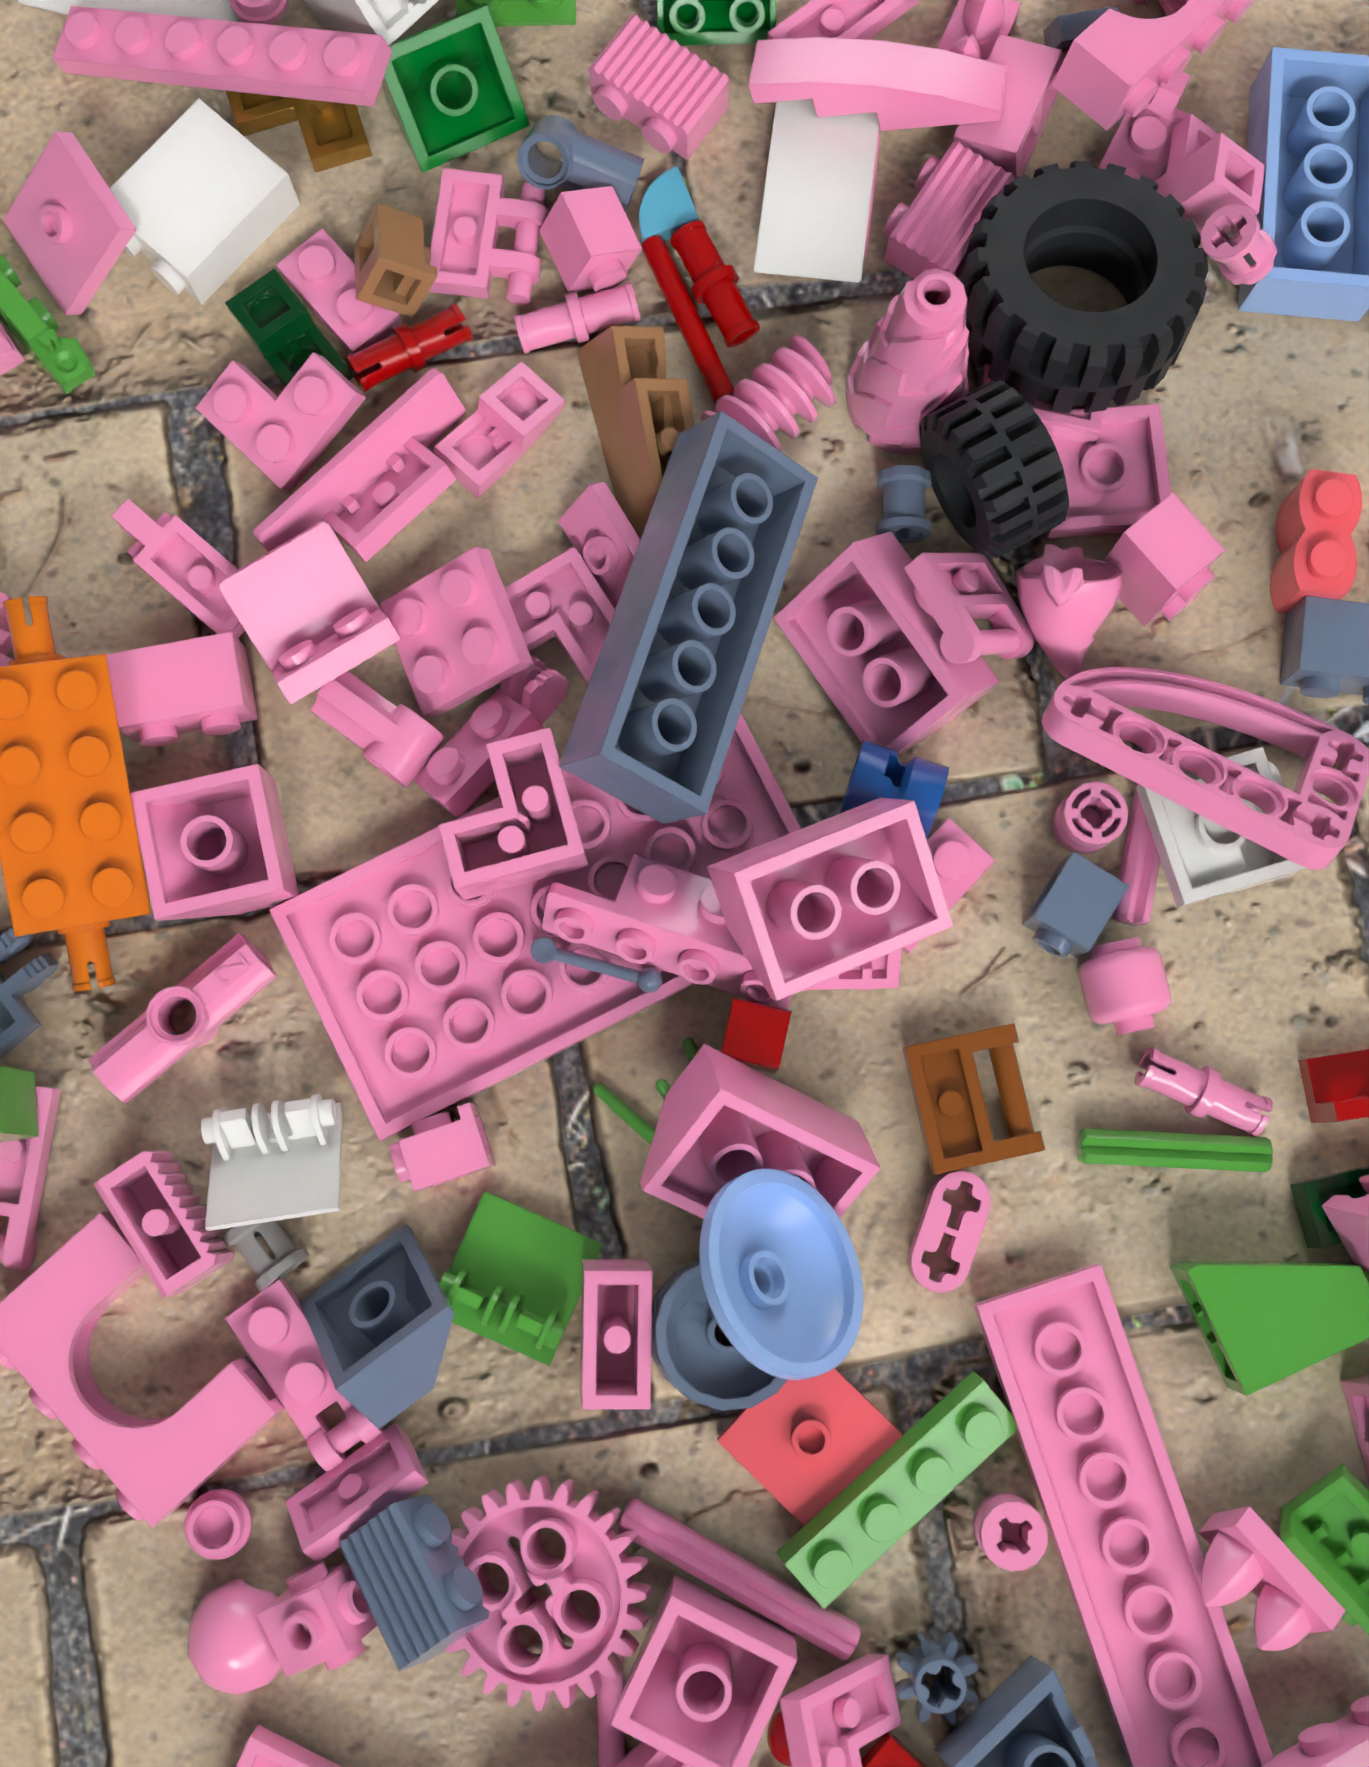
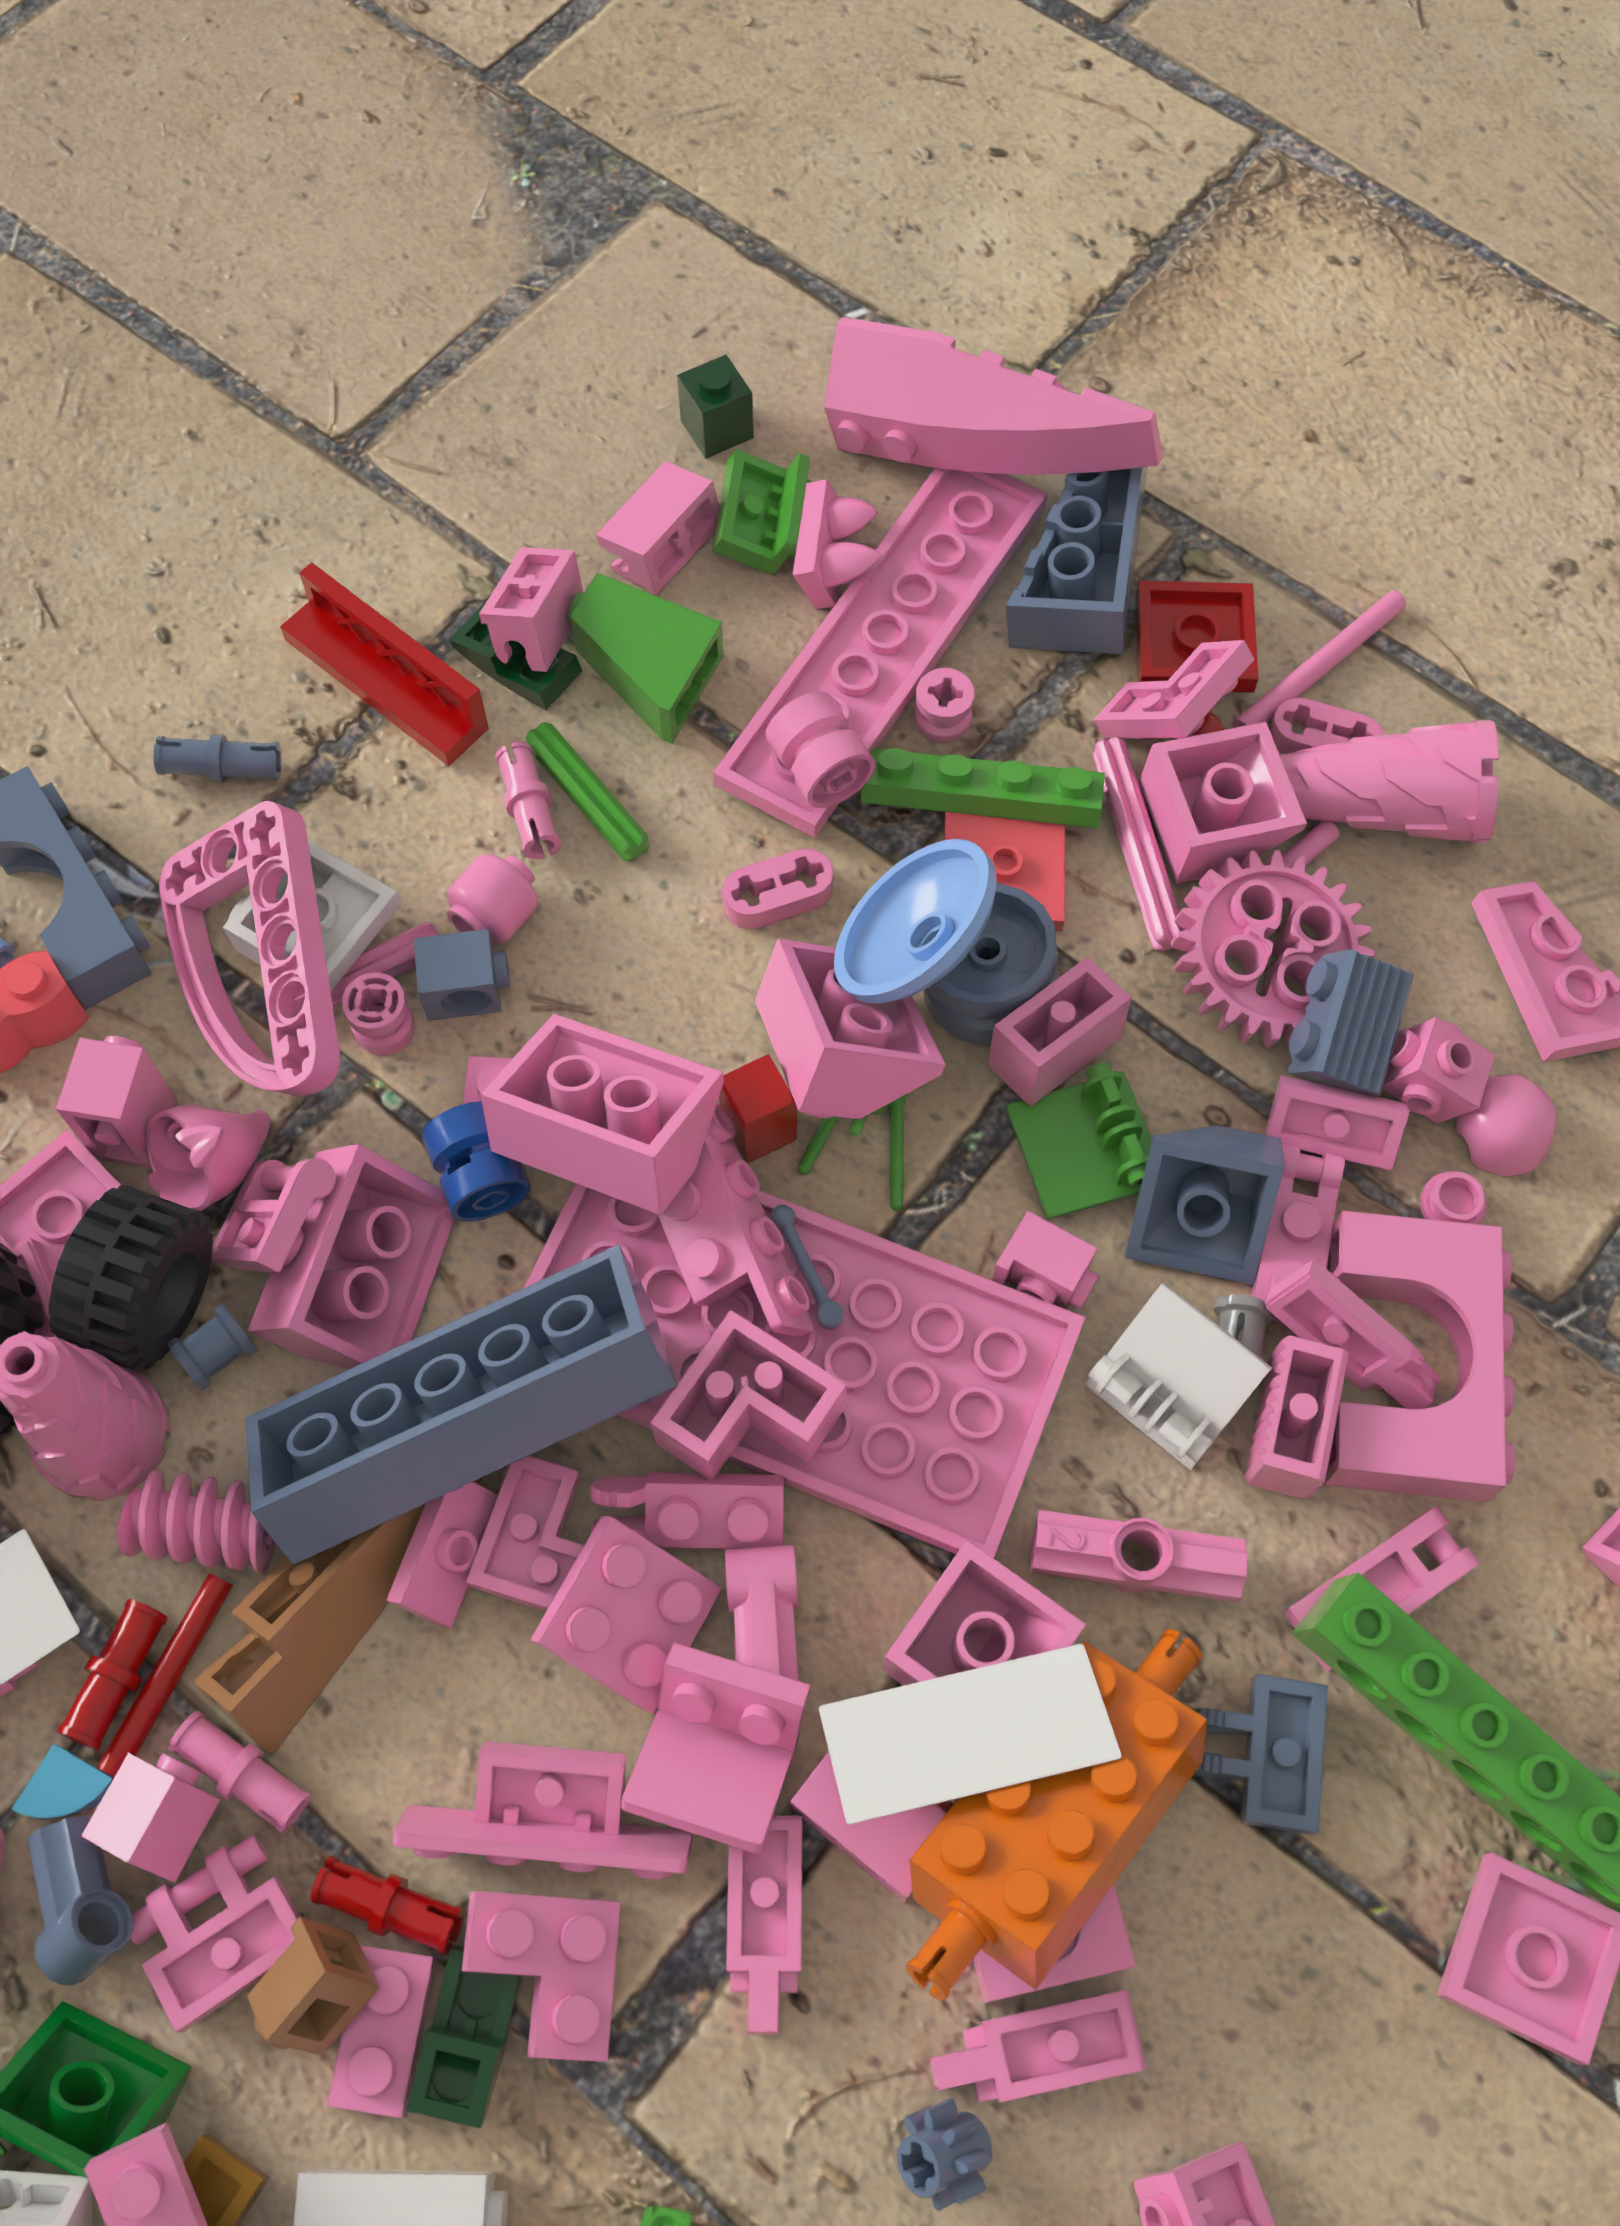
camera: 130 degrees left, 15 degrees down
bright pink slope [434,361,566,499] -> none
sand blue gear [894,1631,979,1724] -> none
dark orange plate [902,1023,1045,1175] -> none
none -> bright pink wheel [766,691,875,808]
none -> white sticker [819,1644,1122,1825]
none -> bright pink hinge [1264,1259,1440,1409]

